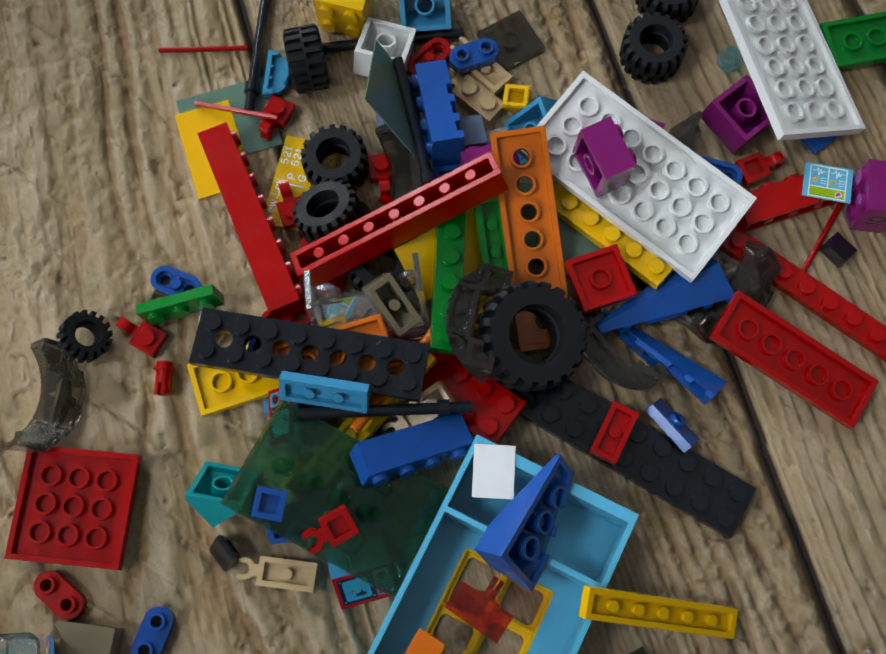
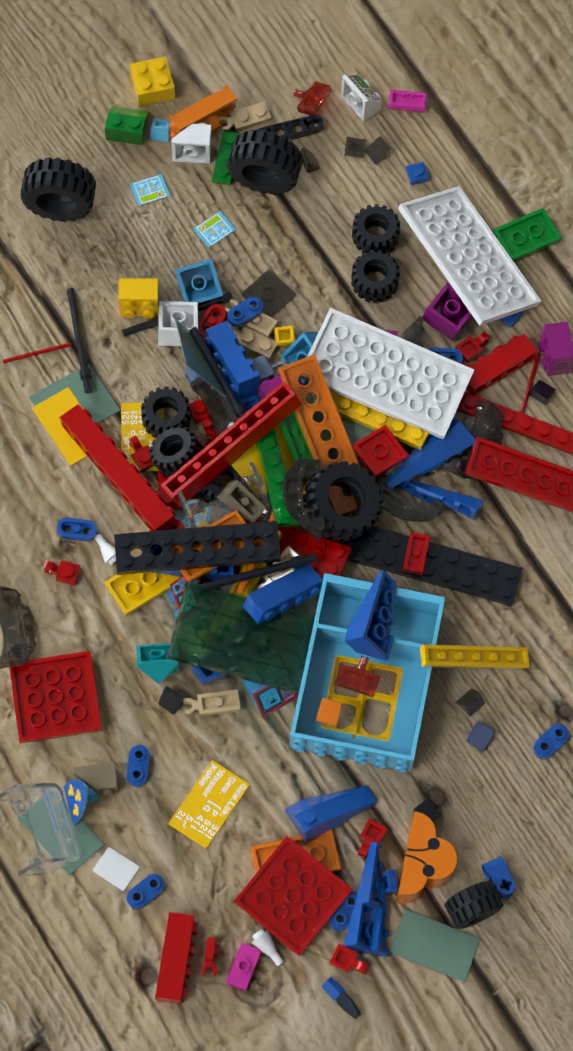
camera: 20 degrees left, 5 degrees down
red plate [34,571,87,620] -> none
black tyre [56,310,113,363] -> none
green plate [136,284,225,325] -> none
red pin [153,361,176,396] -> none
axle [194,101,279,121] -> none
blue plate [251,486,288,523] -> none
red plate [258,95,295,141] -> none
dark azure plate [262,50,292,99] -> none
dark azure plate [279,371,370,413] -> none
black tyre [283,23,330,94] -> none
red plate [301,504,360,554] -> none
white sticker [472,444,516,499] -> none
magenta brick [572,116,637,198] -> none
blue plate [646,398,699,452] -> none
clear light blue plate [716,47,743,72] -> none
sticker [802,162,854,204] -> none

